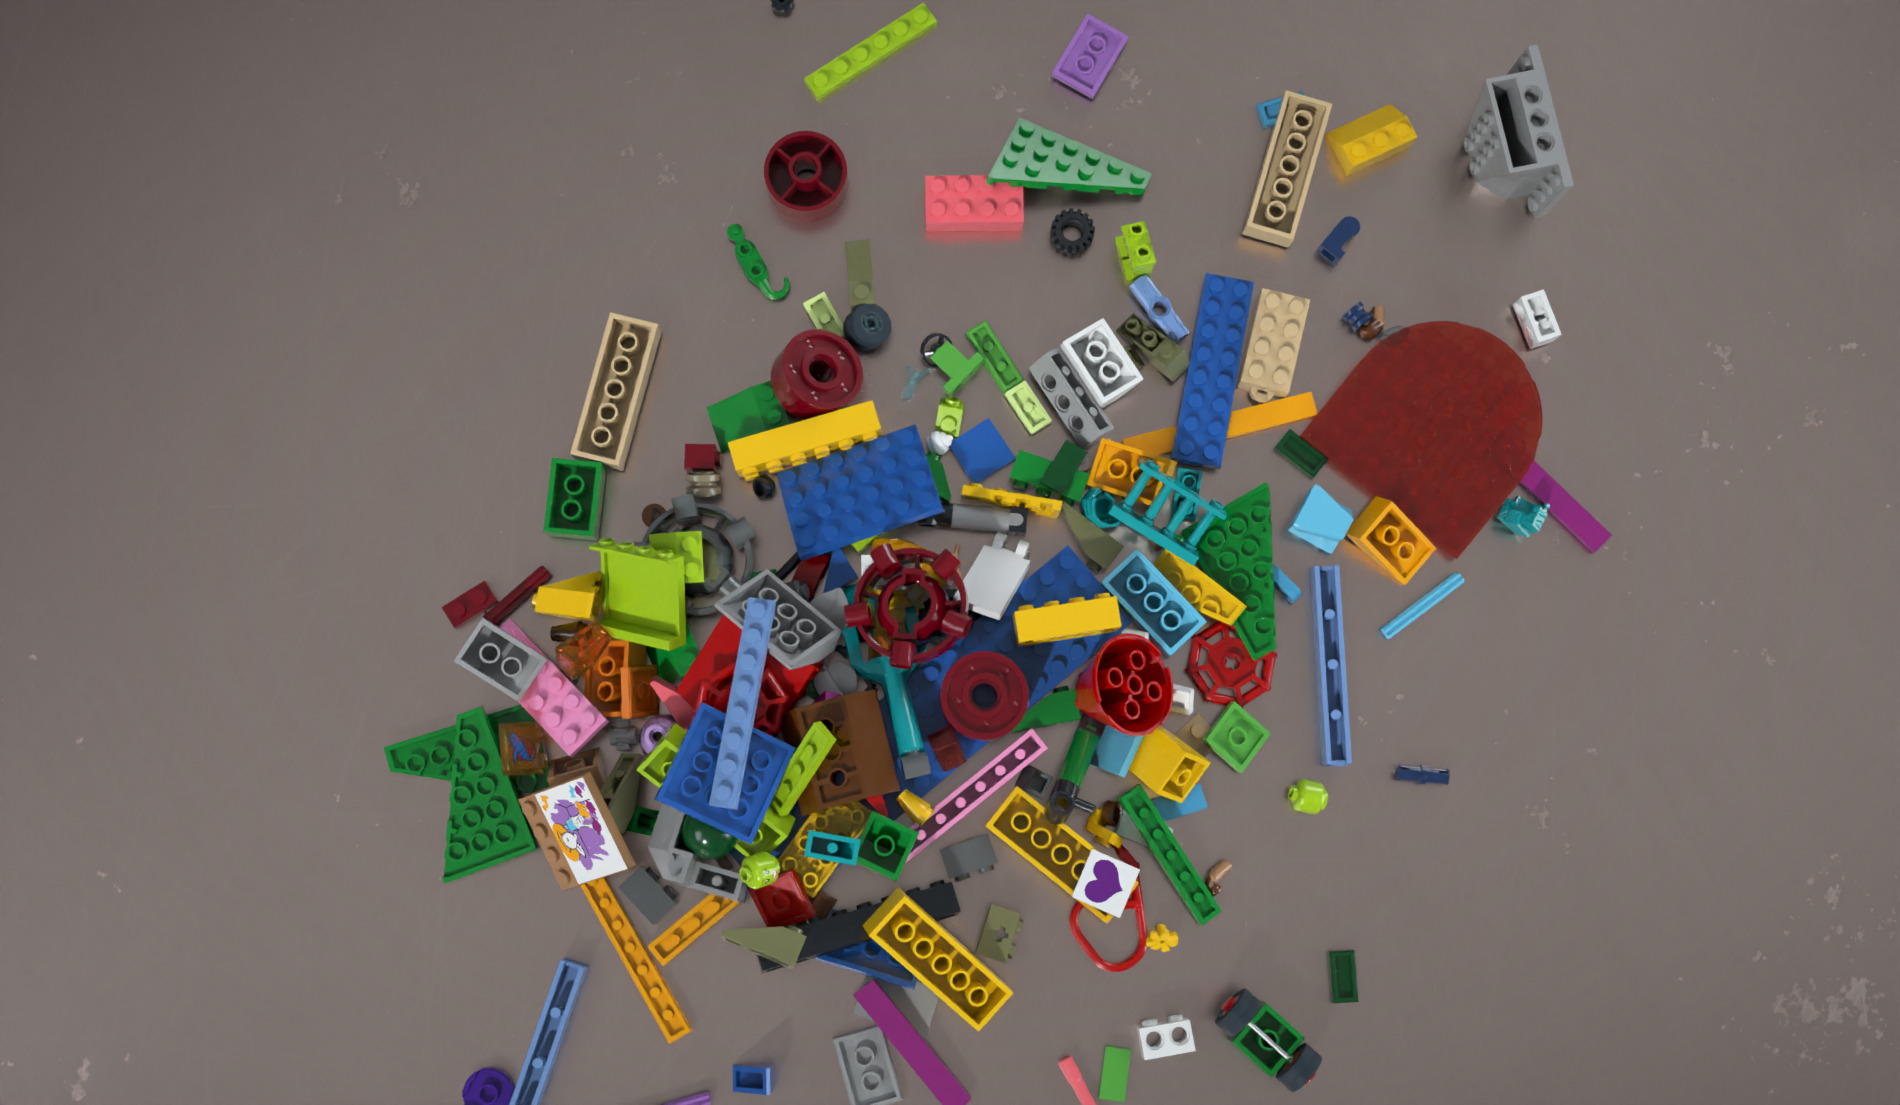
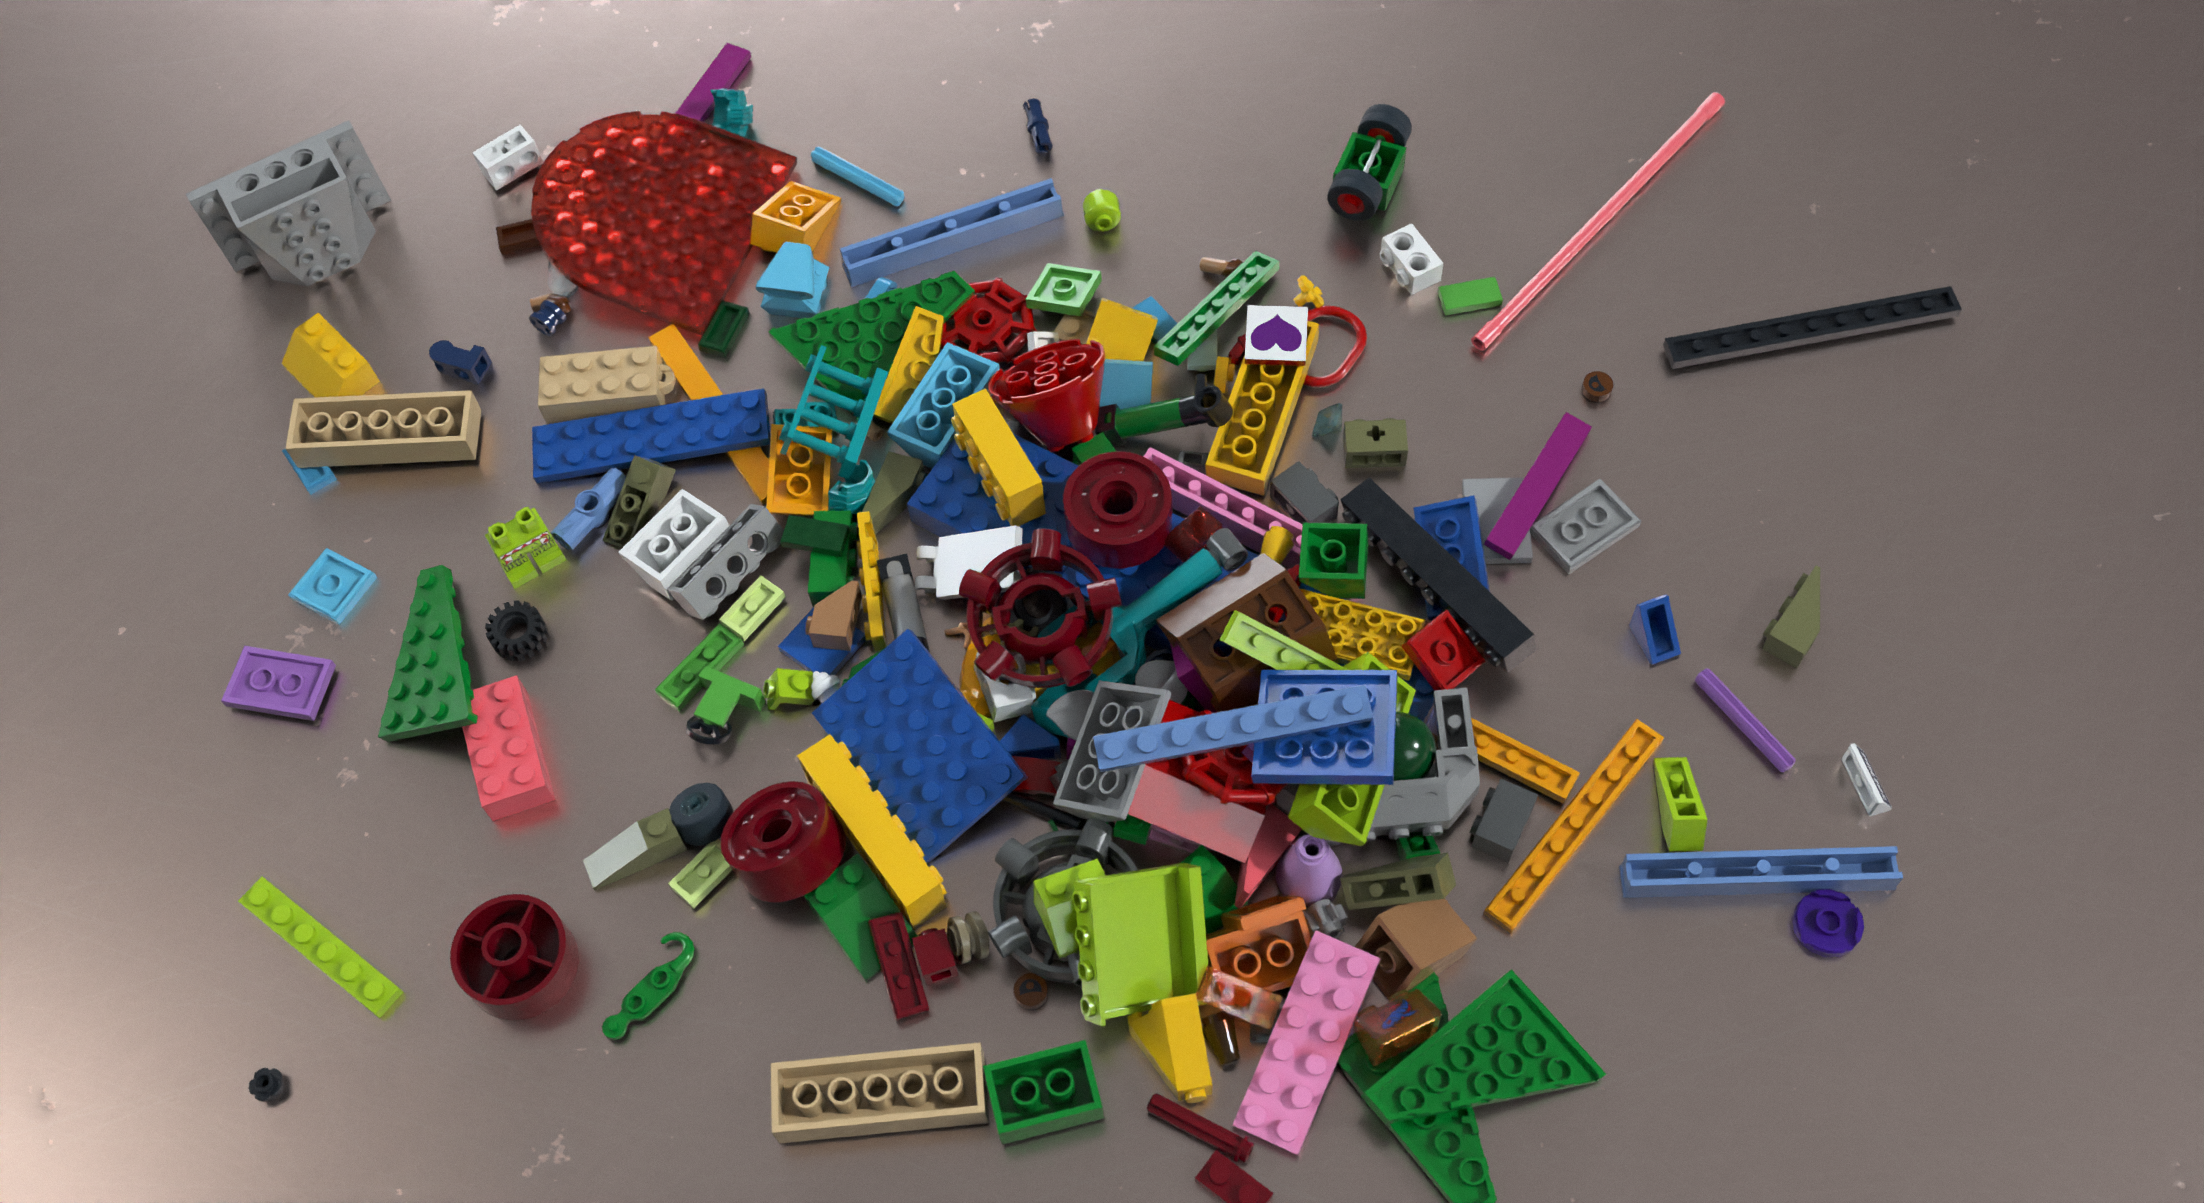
camera: 100 degrees left, 20 degrees down
light grey slope [453,617,547,702] -> none
plate [518,772,636,891] -> none
olive slope [721,925,807,969] -> none
lime head [740,851,780,889] -> none
black plate [752,474,775,498] -> none
teal slope [804,830,861,866] -> none
yellow brick [863,887,1013,1032] -> none
clear light blue bar [901,366,931,400] -> none
reddish brown tile [1101,800,1122,827] -> none
dark green tile [1327,950,1359,1003] -> none
none -> medium azure tile [288,548,377,625]
none -> reddish brown tile [496,215,557,255]
none -> medium nougat slope [806,581,862,651]
none -> dark red tile [868,911,930,1021]
none -> clear light blue slope [1312,403,1343,438]
none -> lime slope [1653,757,1708,852]

